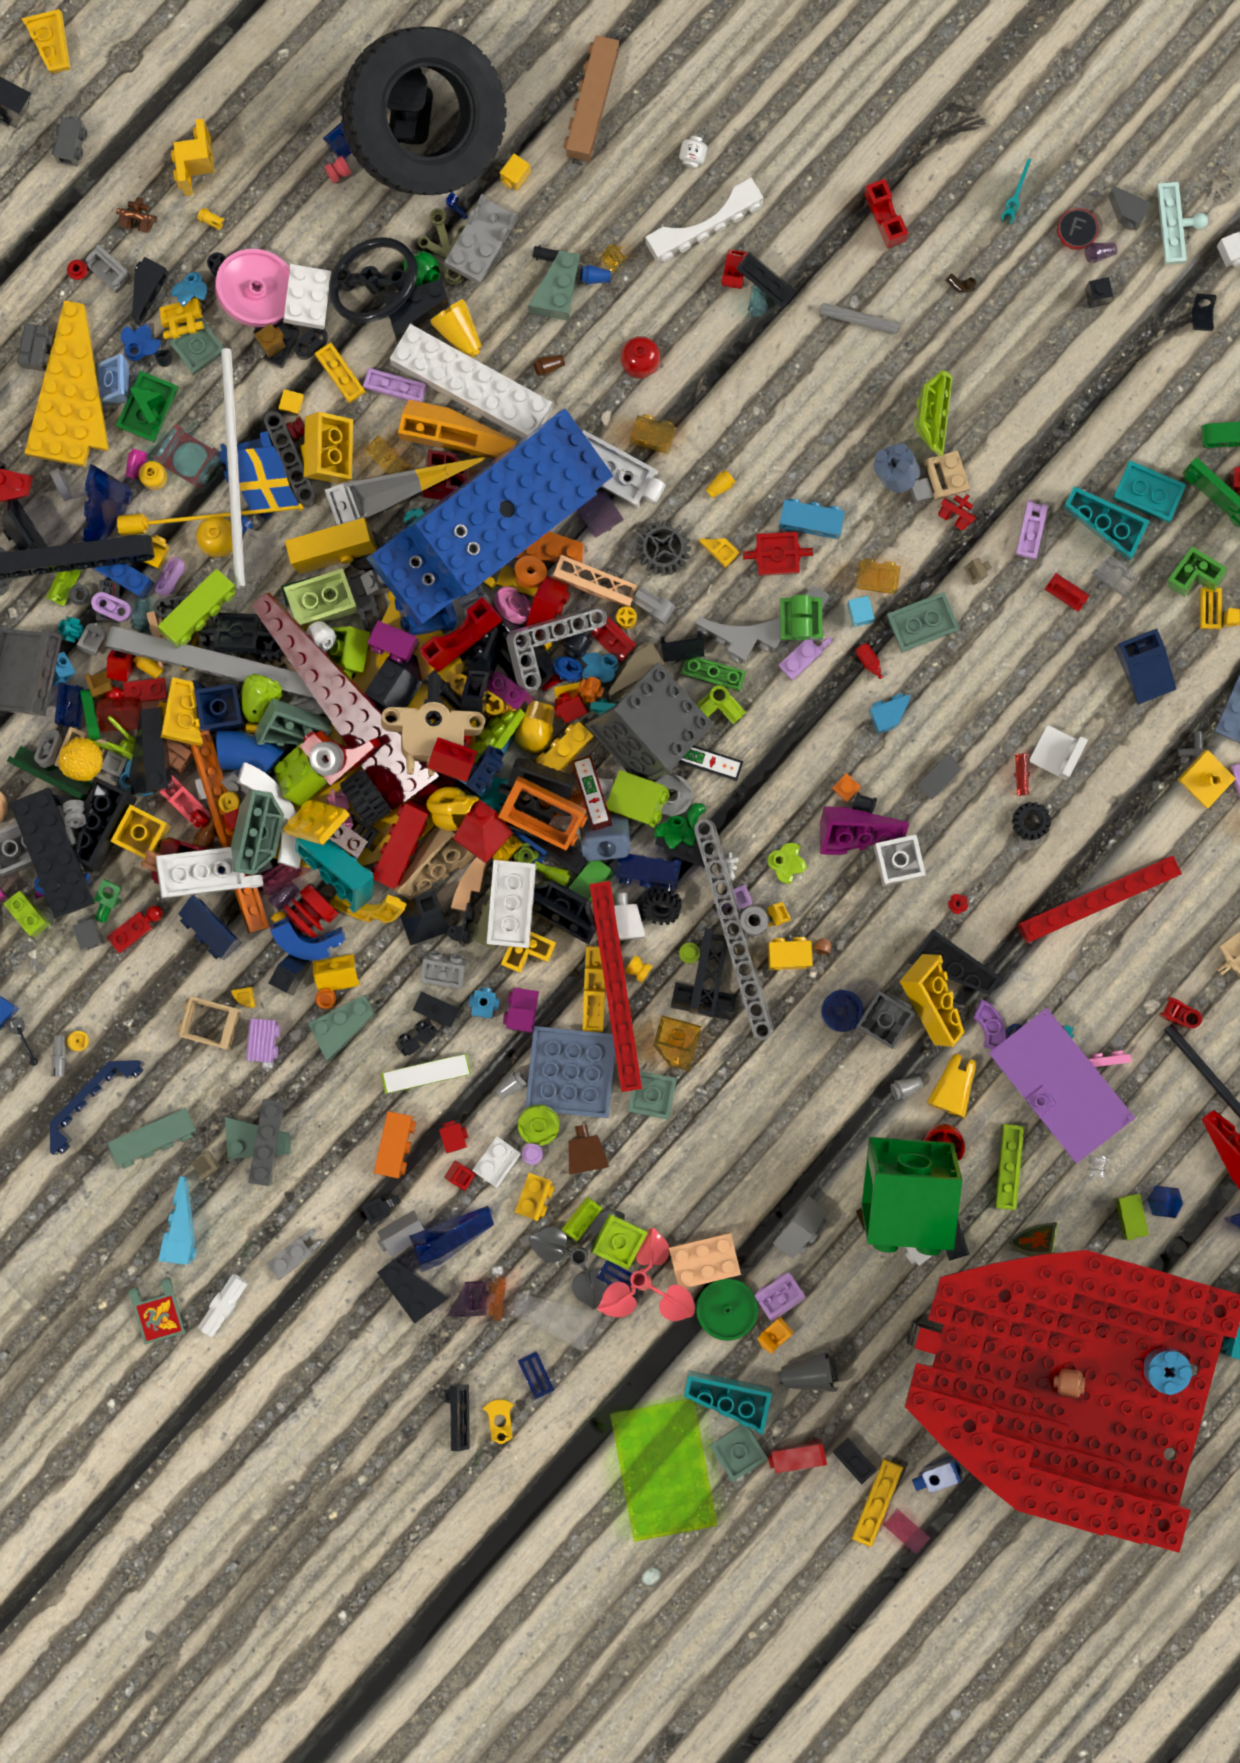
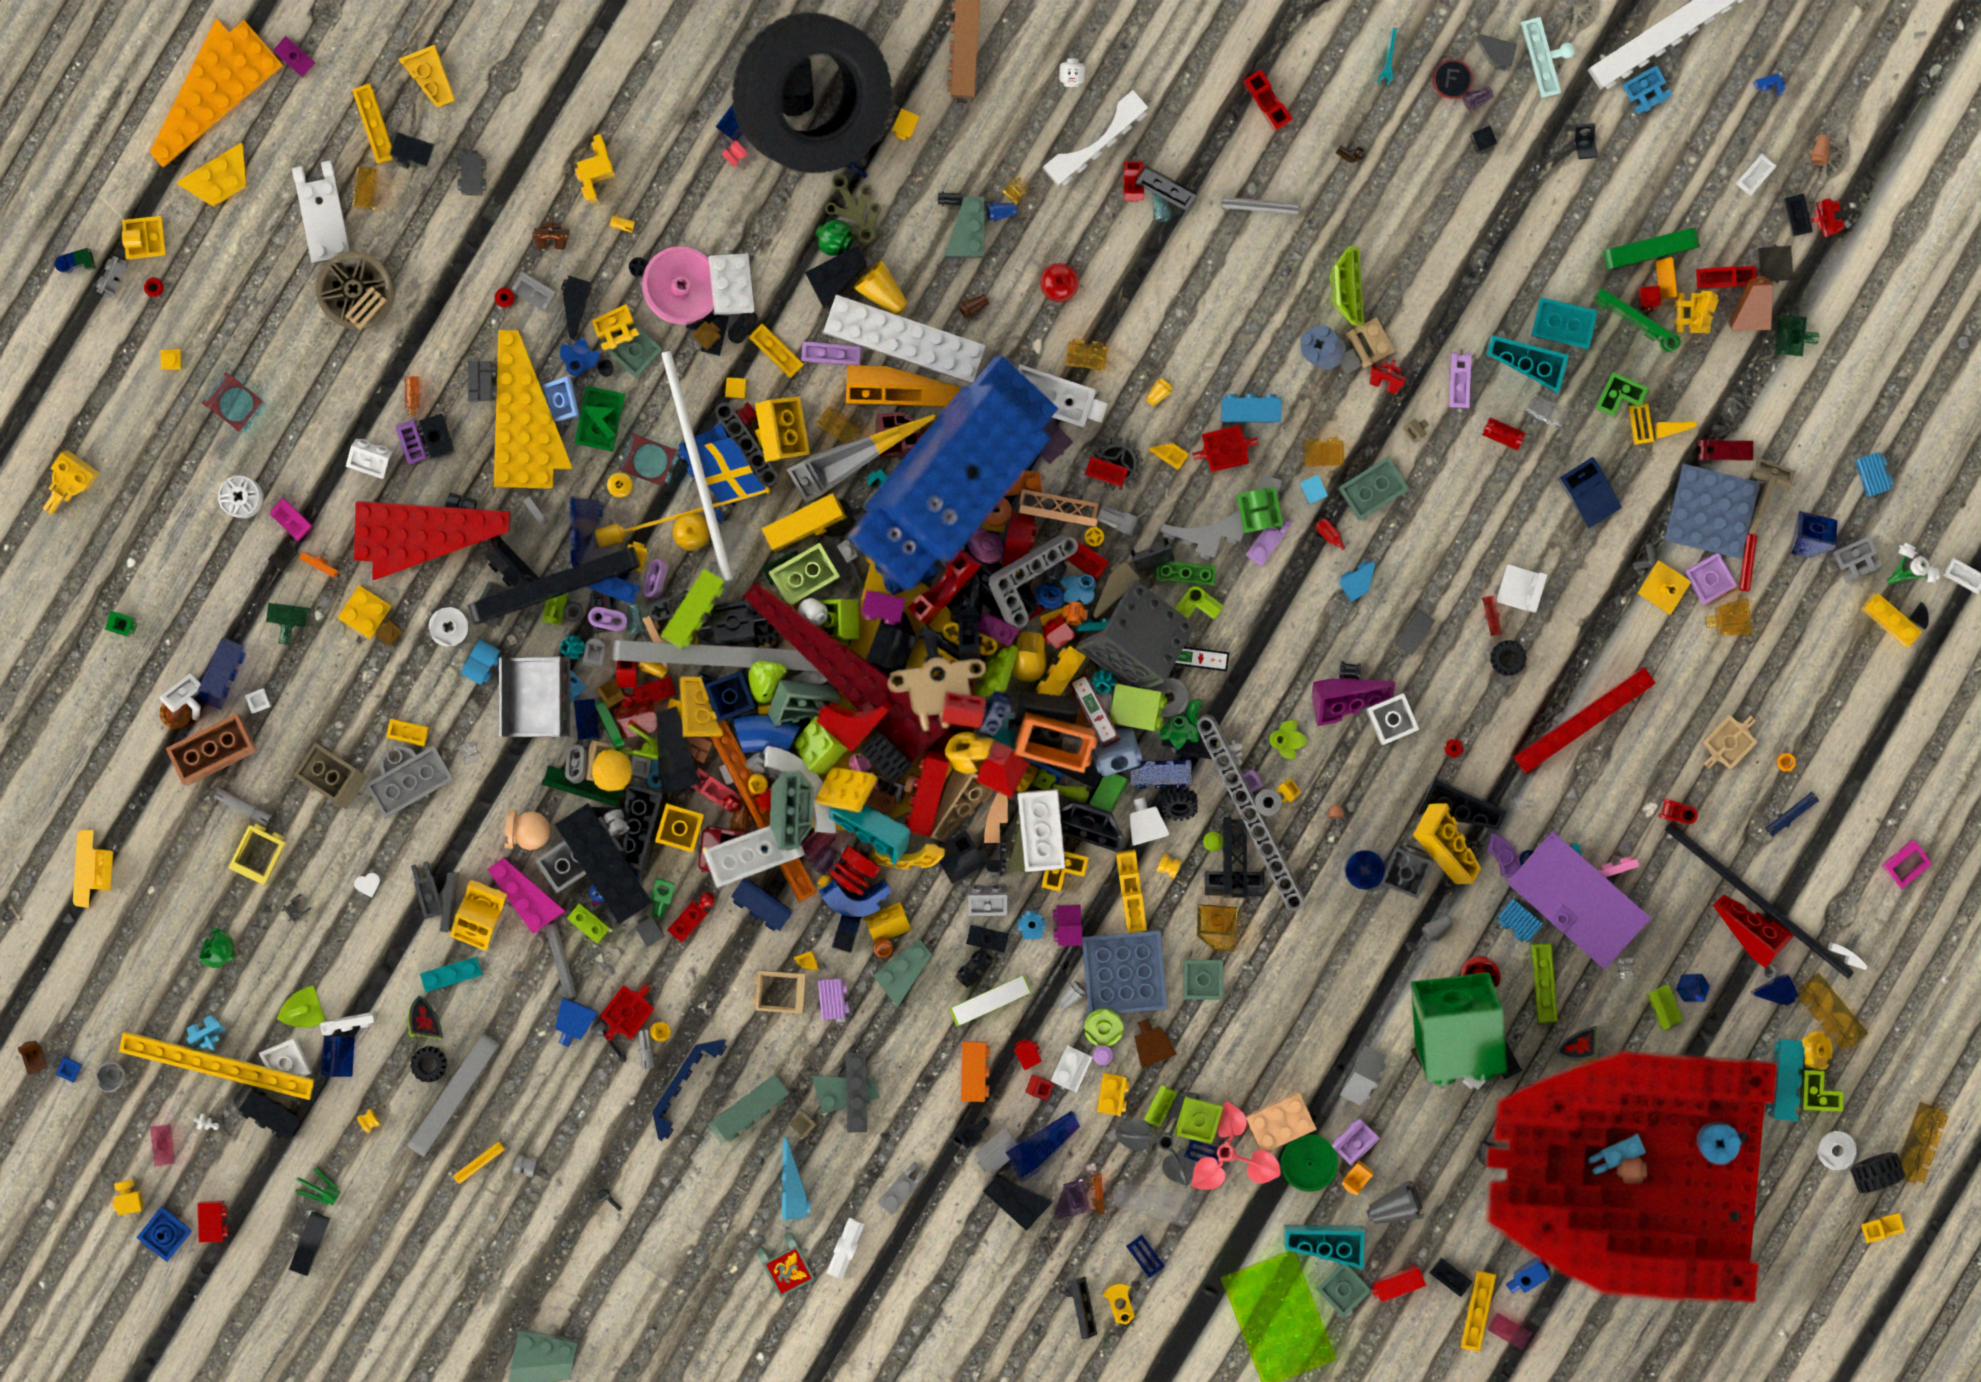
camera: 15 degrees left, 5 degrees up
dark pink cone [125,448,148,480] -> none
nougat wheel [141,849,162,872] -> none
dark azure plate [171,272,208,307] -> none
light grey piece [310,741,344,776] -> none
black piece [329,237,417,323] -> none
light grey hinge [444,194,519,285] -> none
red plate [590,881,642,1092] -> none
yellow brick [767,937,813,970] -> none
orange plate [832,773,861,803] -> none
yellow piece [926,1053,976,1118] -> none
none -> red plate [600,983,655,1041]
none -> nougat tile [904,773,917,794]
none -> red plate [1084,456,1128,488]
none -> teal gear [1091,669,1117,694]
none -> dark azure brick [1497,899,1544,943]
none -> medium azure hinge [1588,1134,1646,1174]

